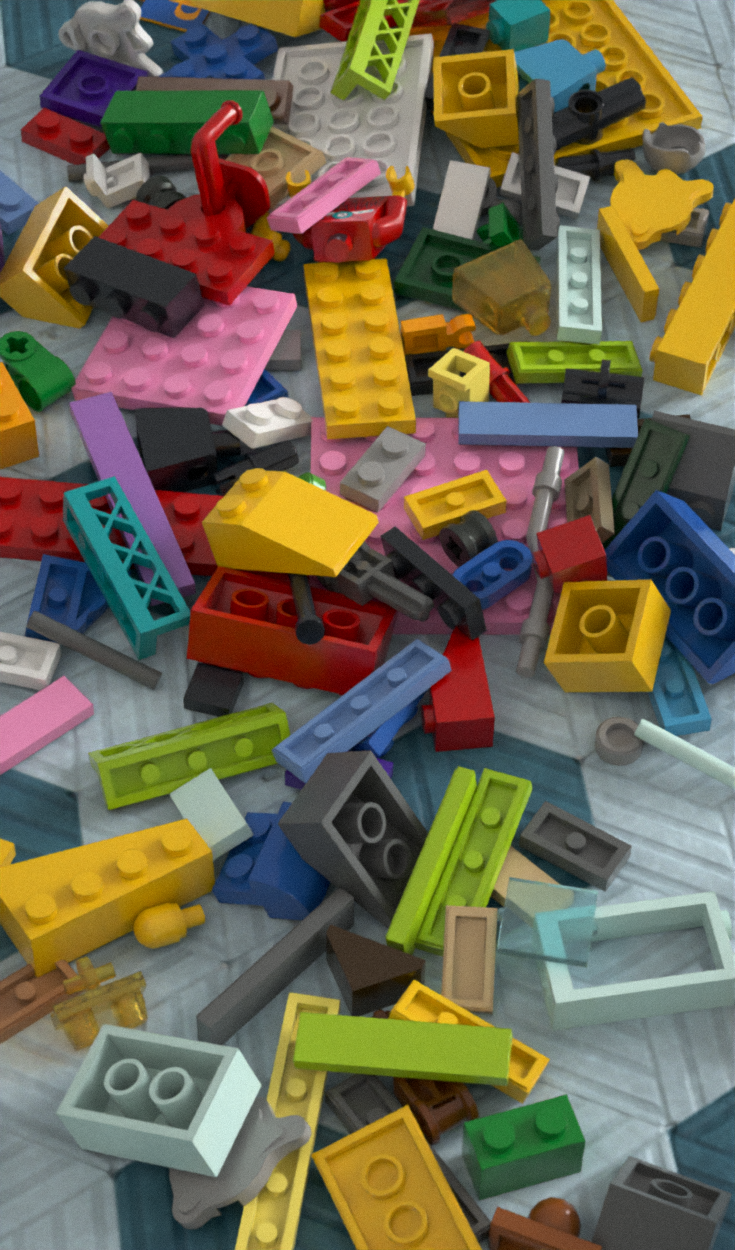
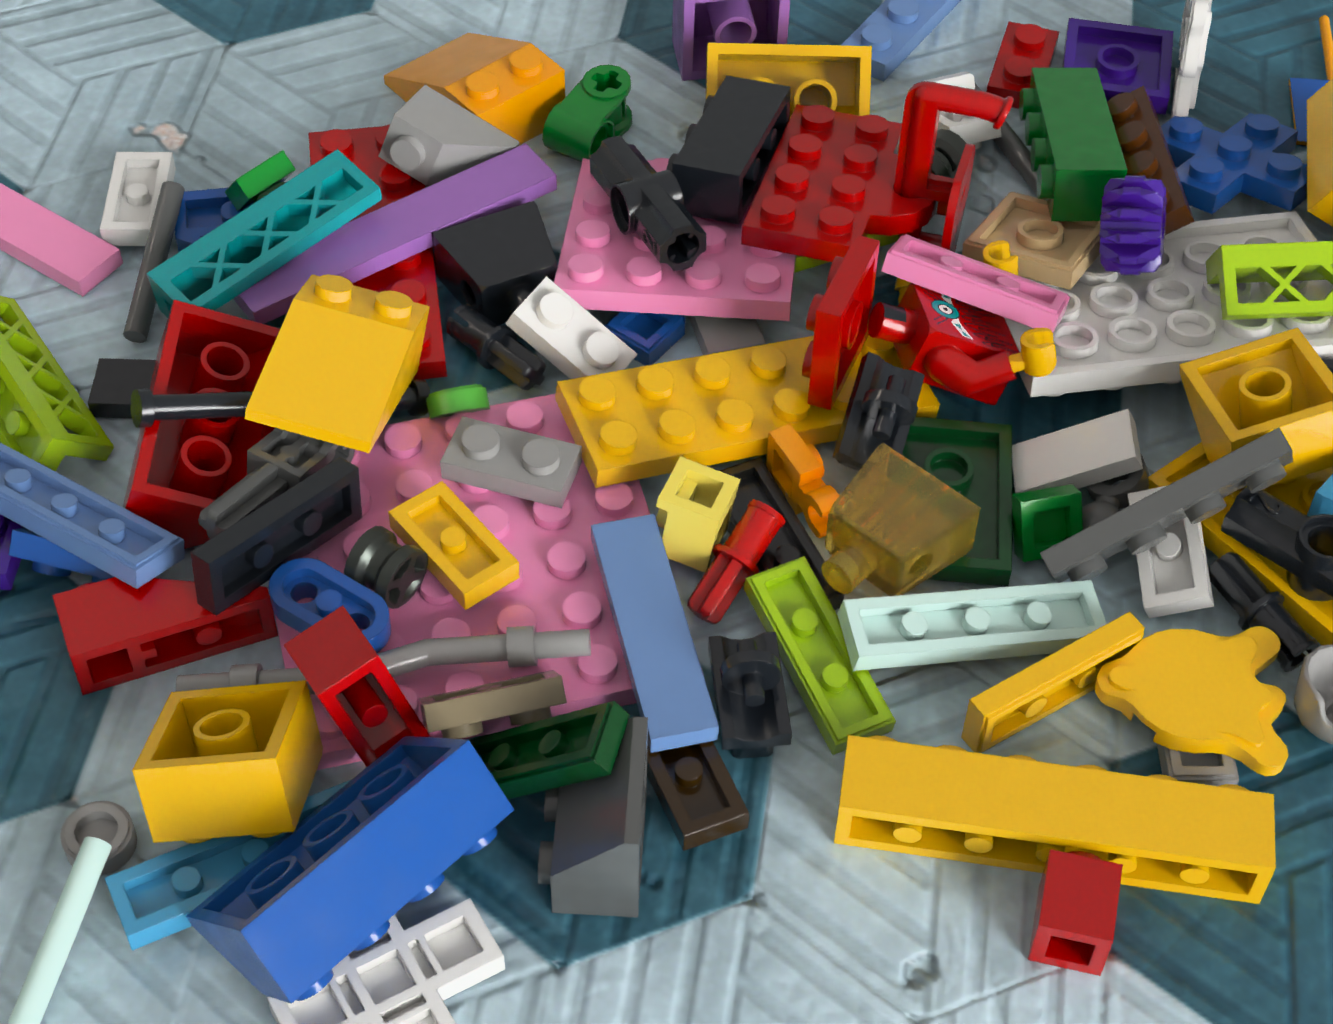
camera: 75 degrees right, 0 degrees up
none -> green tile [225,150,296,211]
none -> light grey slope [378,85,520,186]
none -> black piece [590,136,706,272]
none -> red plate [802,235,880,410]
none -> black hips [832,352,925,480]
none -> dark purple gear [1099,175,1167,275]

